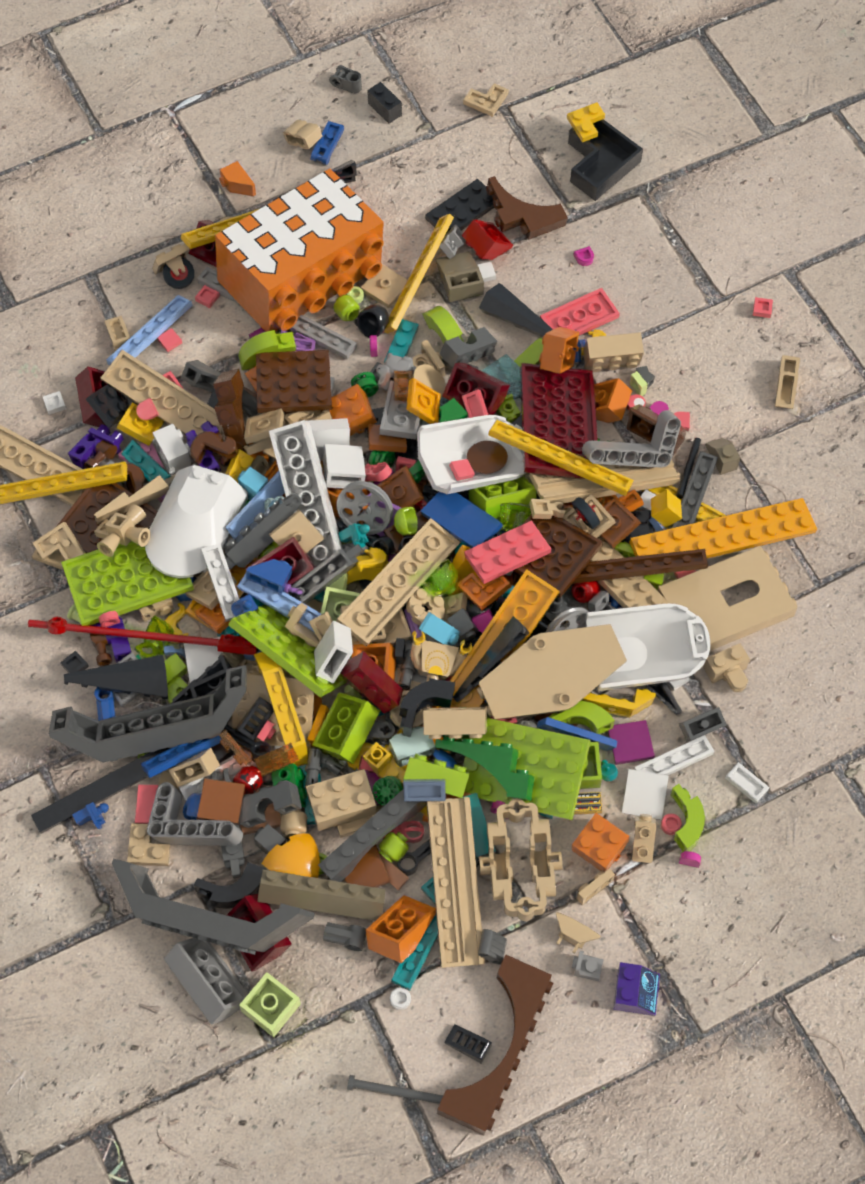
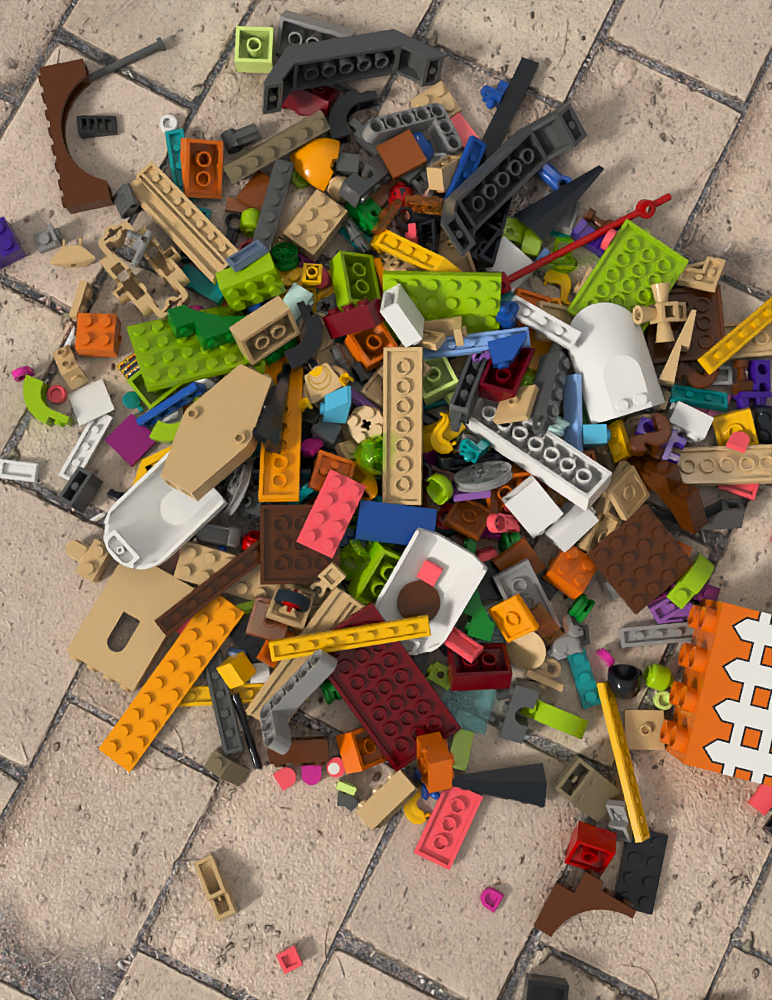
camera: 140 degrees right, 20 degrees up
black plate [60,650,89,673] -> none
white tile [478,262,496,282] -> none
none -> light grey hose [127,230,153,268]

